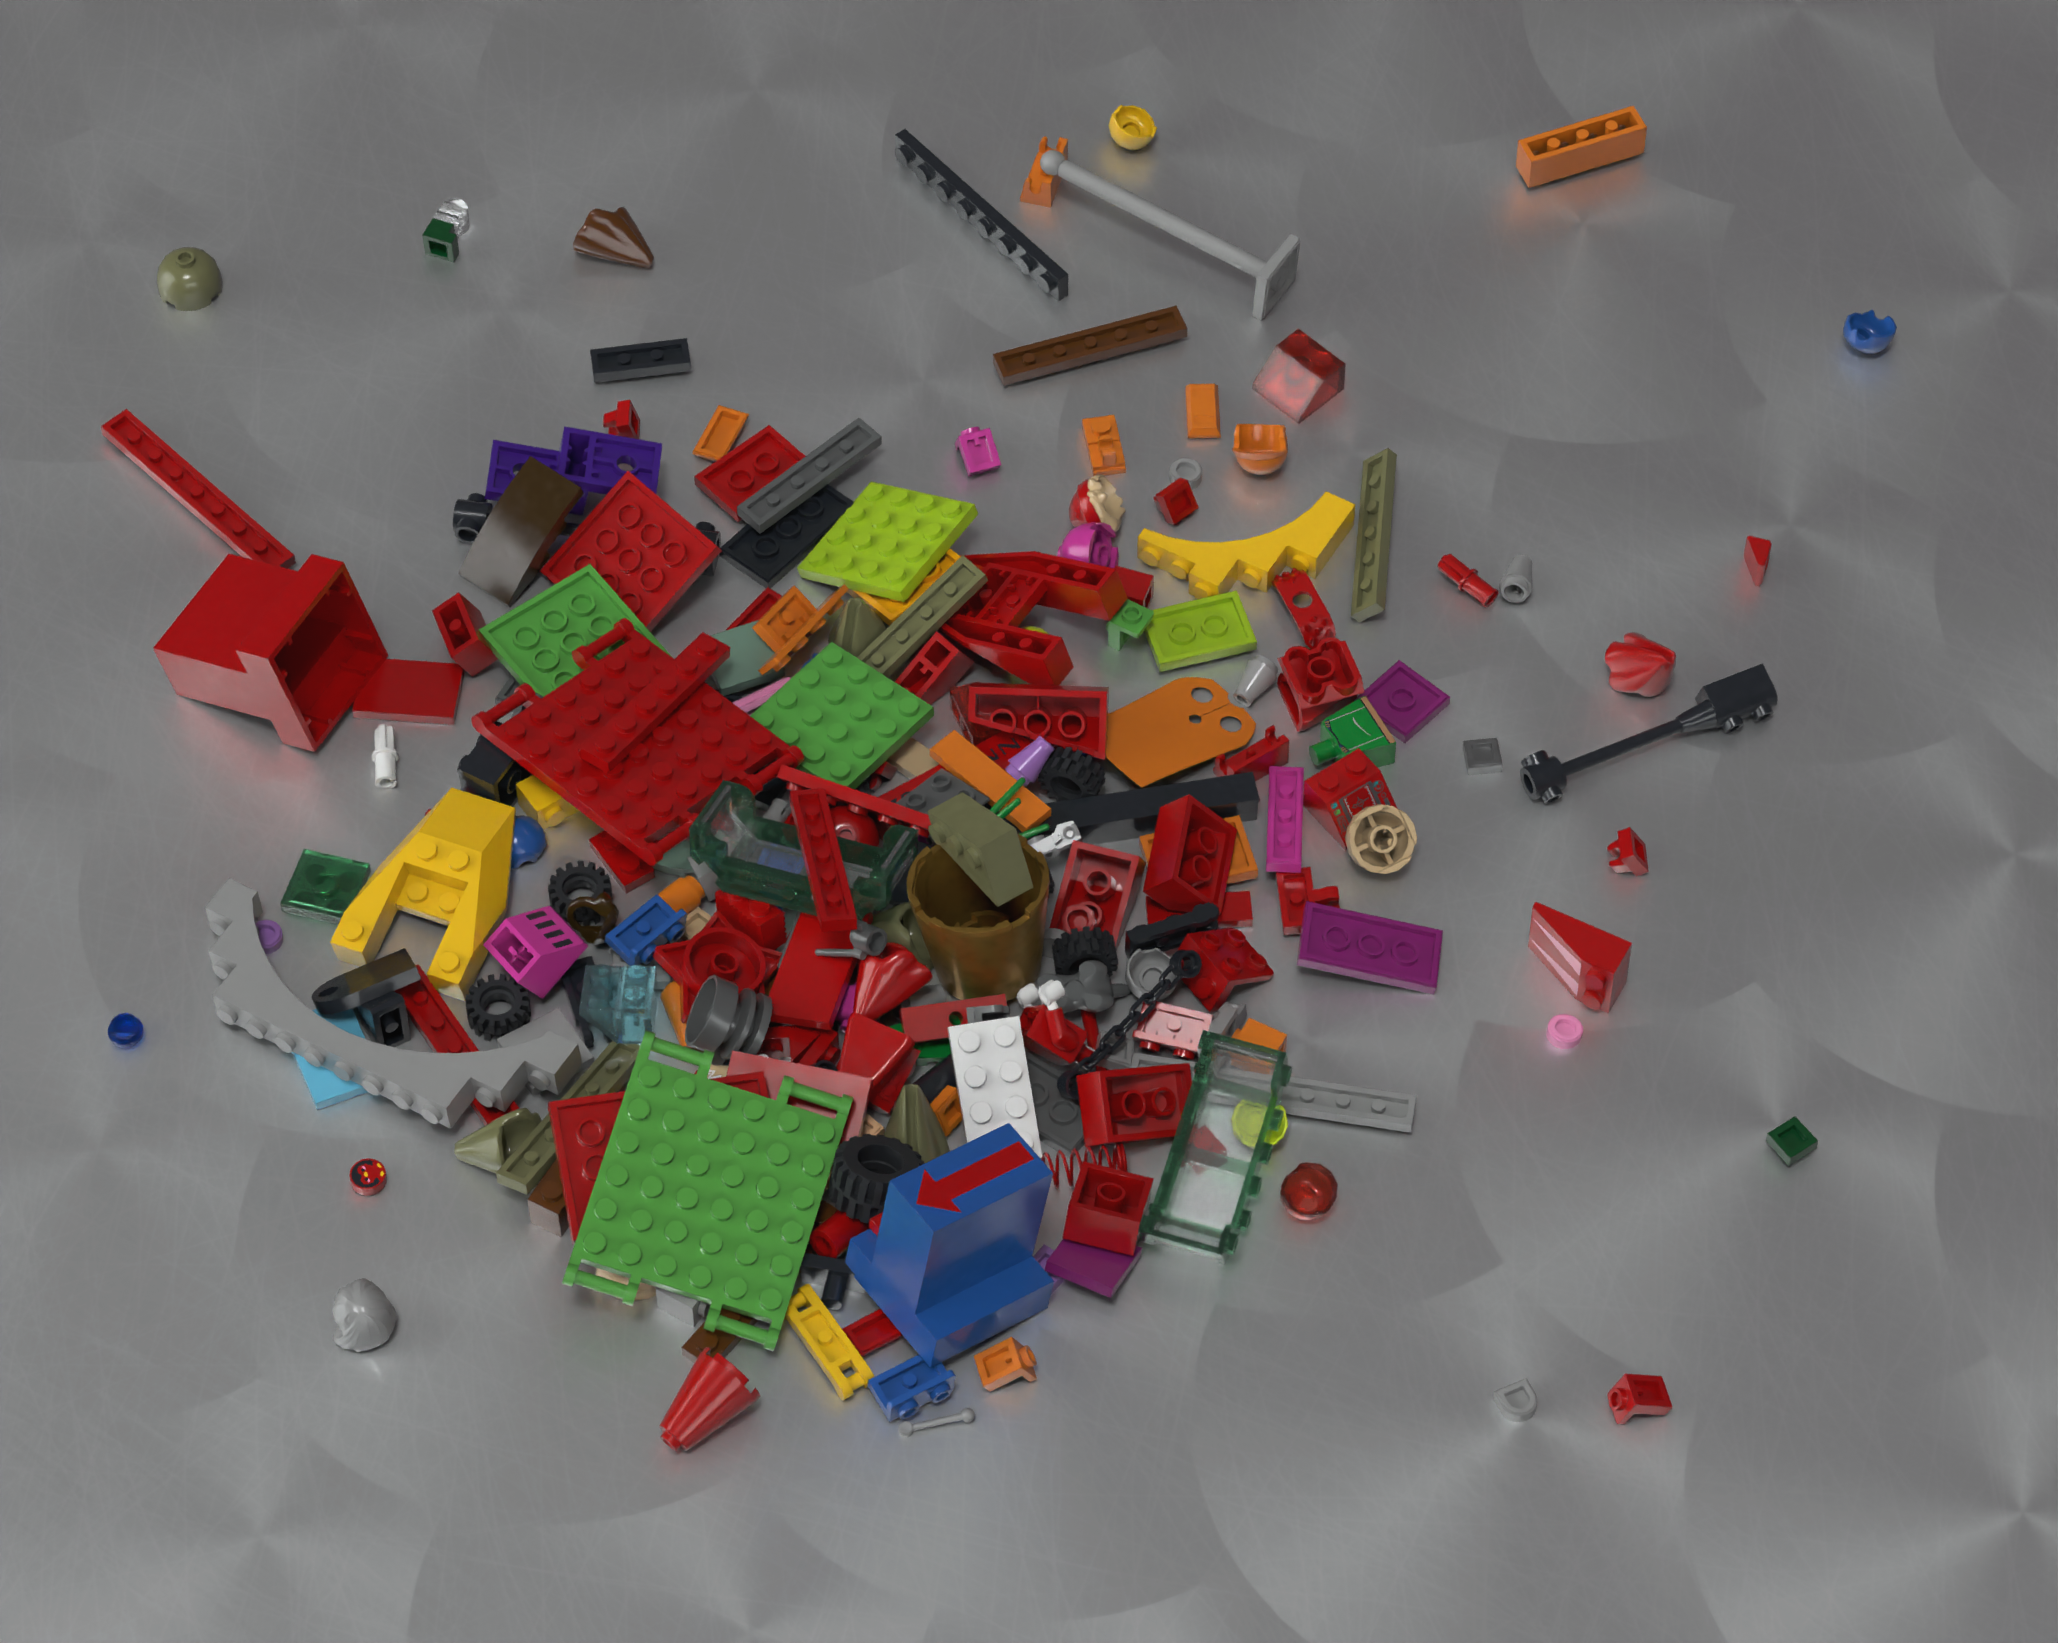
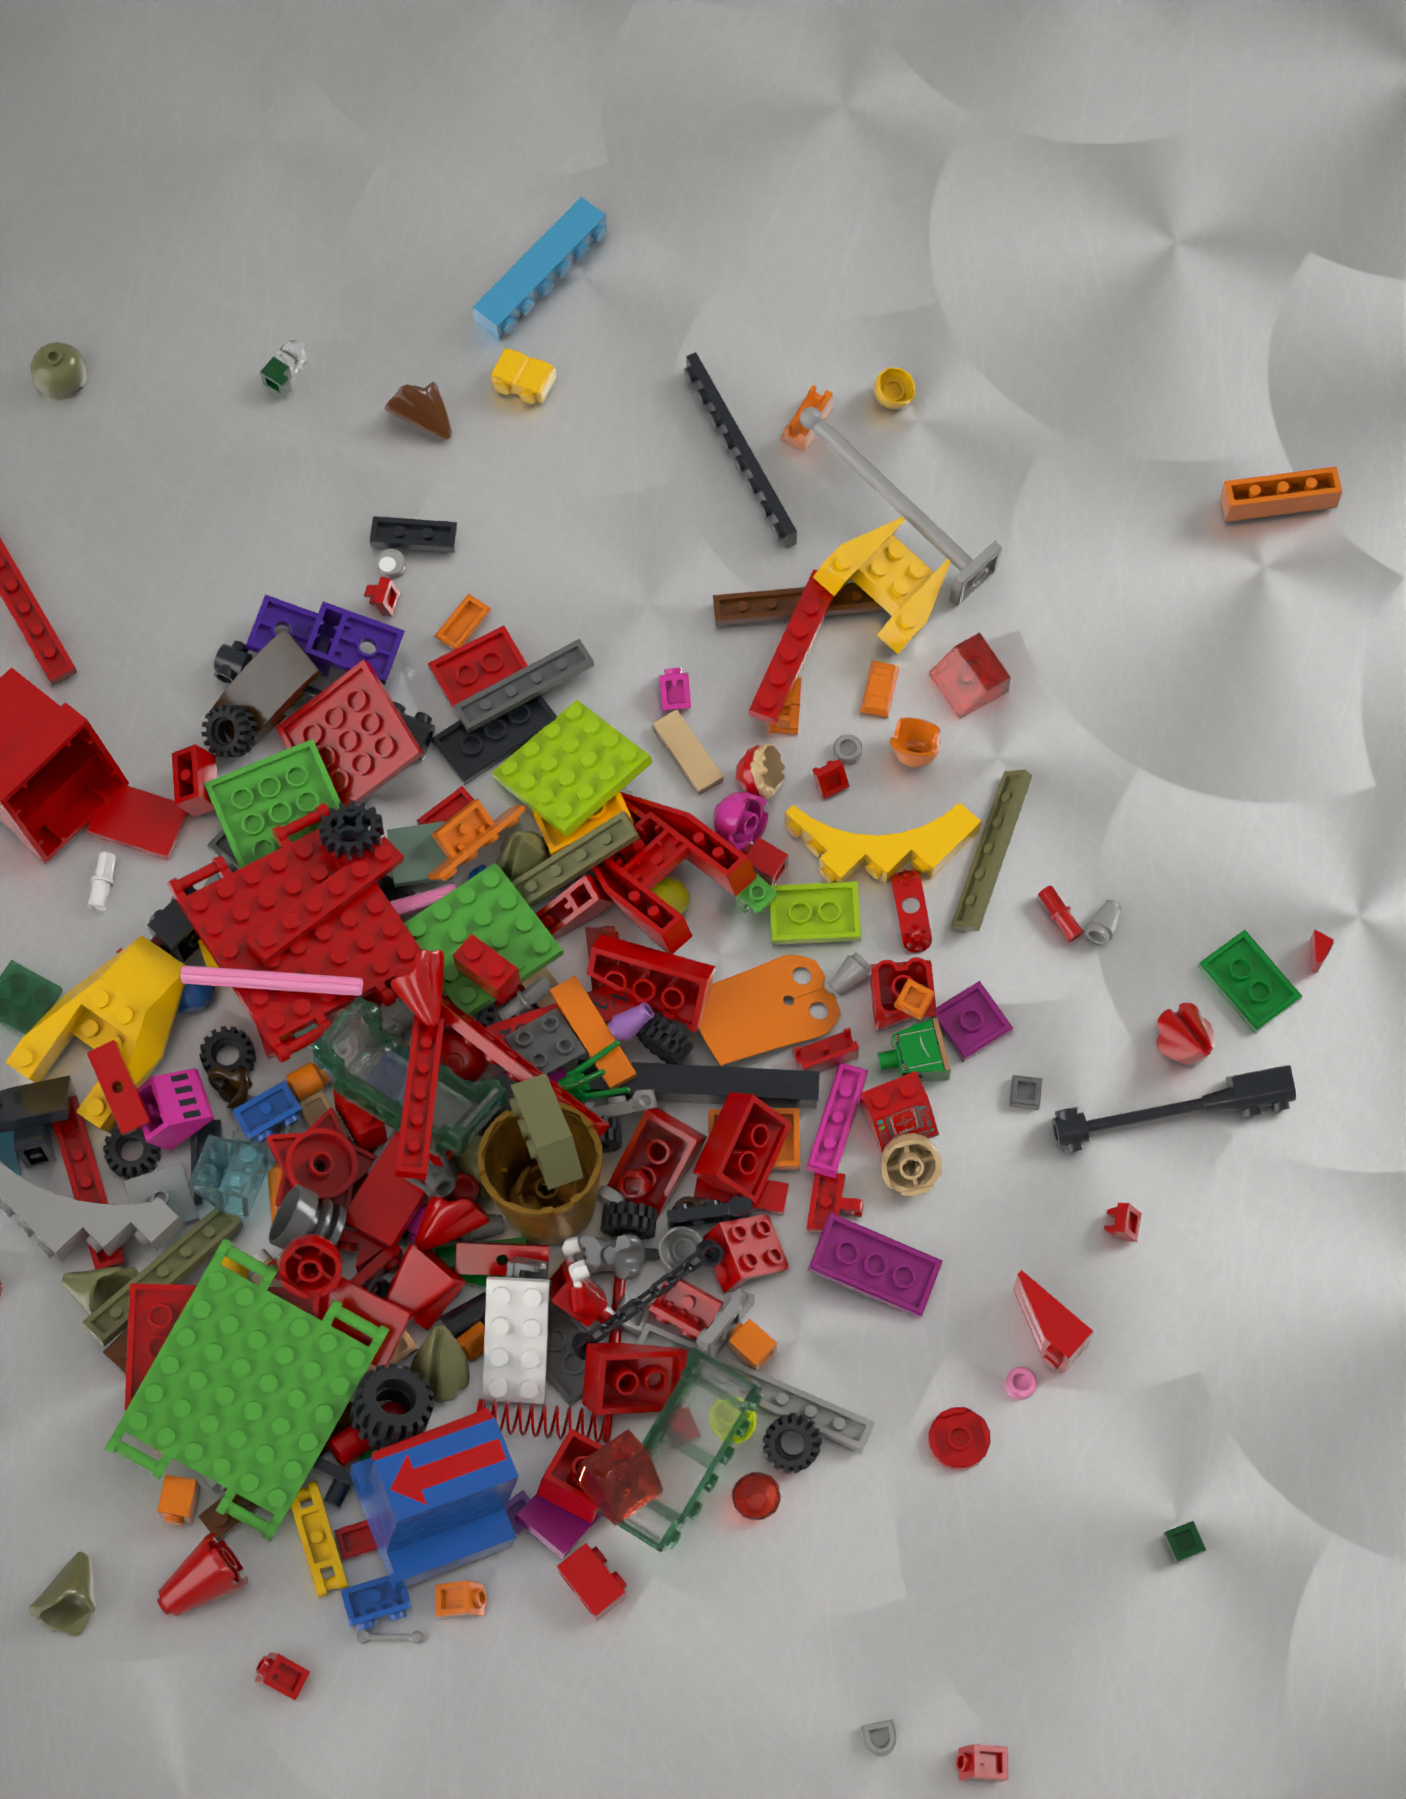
camera: 15 degrees right, 15 degrees up
none -> olive hat [28,1551,96,1636]
none -> red tile [87,1040,152,1136]
none -> orange brick [157,1474,201,1526]
none -> bright pink axle [180,965,363,996]
none -> black tyre [201,705,258,758]
none -> red bracket [255,1652,310,1701]
none -> red cylinder [279,1234,342,1299]
none -> black gear [318,800,384,860]
none -> light grey tile [376,549,406,579]
none -> red hat [390,949,444,1028]
none -> red brick [452,934,521,1004]
none -> dark azure brick [472,197,607,340]
none -> yellow brick [490,348,557,404]
none -> light grey axle [497,976,553,1020]
none -> red brick [556,1543,627,1621]
none -> clear red slope [574,1429,663,1526]
none -> tan tile [652,709,723,795]
none -> red plate [749,569,834,725]
none -> black tyre [763,1413,822,1473]
none -> yellow wedge [813,517,951,654]
none -> orange tile [894,978,935,1020]
none -> red tile [928,1407,991,1470]
none -> green tile [1198,929,1303,1034]

